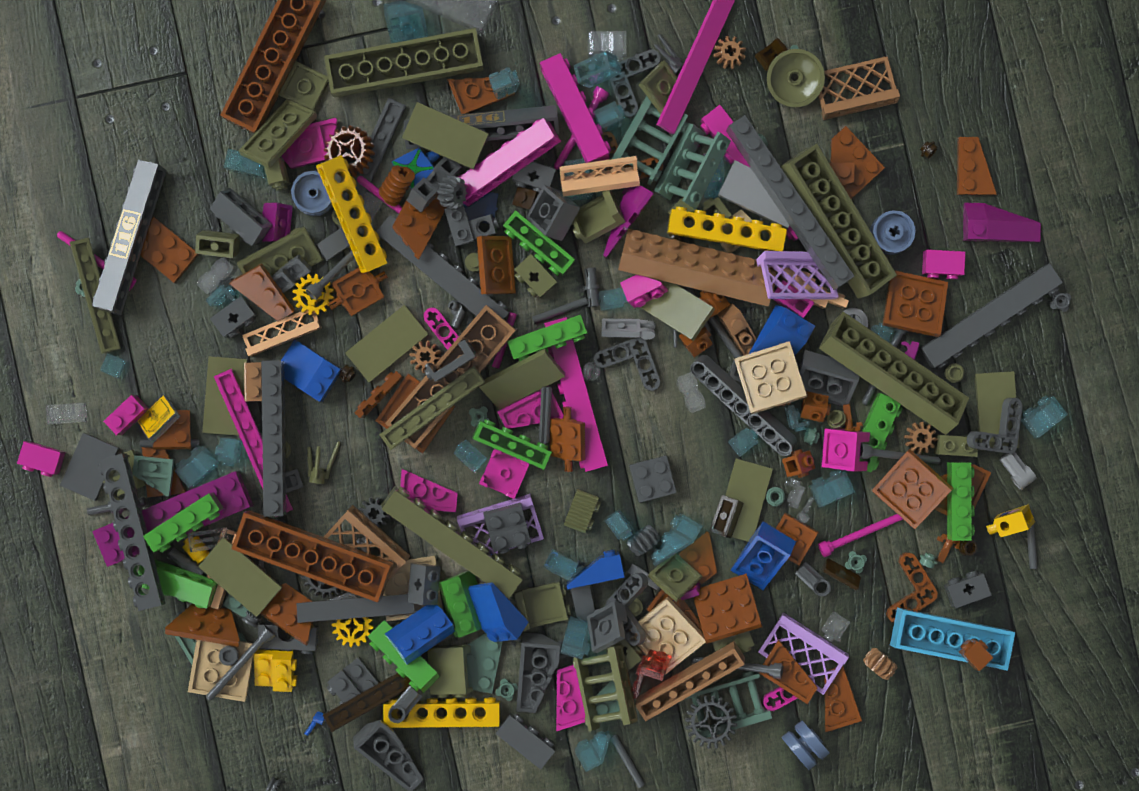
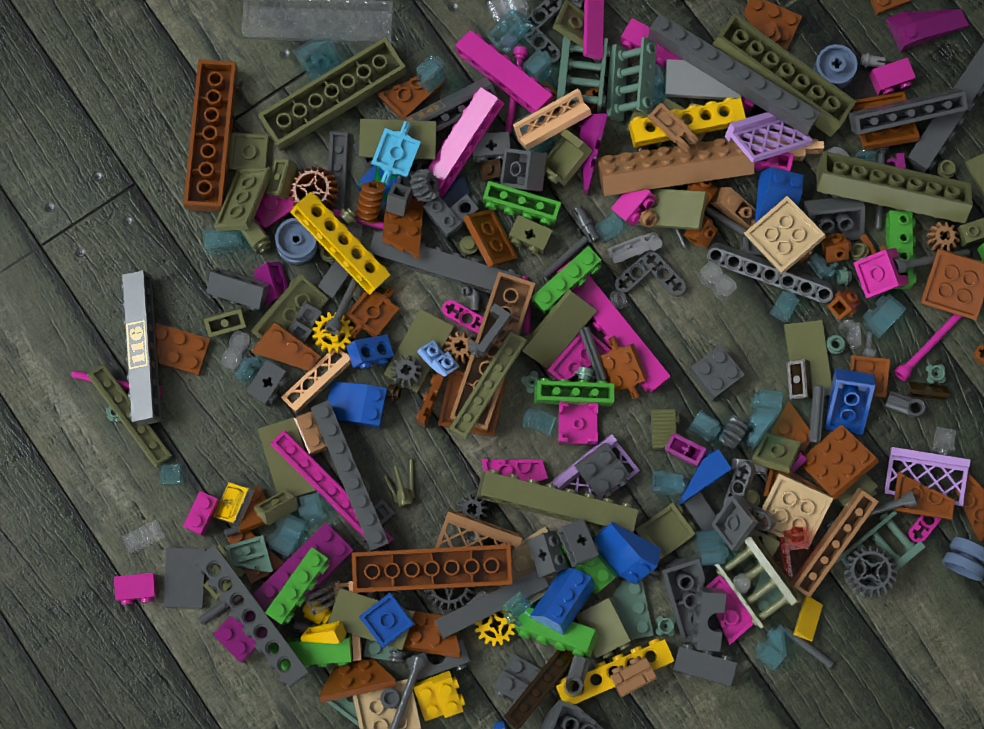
camera: 20 degrees left, 10 degrees down
none -> olive slope [254,490,298,526]
none -> olive slope [265,159,297,199]
none -> yellow slope [300,621,347,644]
none -> olive plate [340,208,357,225]
none -> blue brick [346,335,394,369]
none -> blue tile [359,592,415,649]
none -> medium azure plate [371,121,421,184]
none -> dark grey gear [390,355,423,388]
none -> light blue slope [417,340,460,377]
none -> clear light blue bracket [501,591,532,627]
none -> dark grey brick [557,519,599,568]
none -> sand green plate [574,367,596,381]
none -> medium nougat brick [609,656,657,697]
none -> medium nougat plate [639,209,658,227]
none -> medium nougat hinge [647,103,698,152]
none -> magenta slope [664,433,707,467]
none -> dark grey arch [691,587,727,652]
none -> clear plate [733,573,750,593]
none -> yellow slope [793,596,823,641]
none -> dark grey axle [809,385,825,443]
none -> dark grey brick [849,88,968,135]
none -> light grey pin [860,53,885,68]

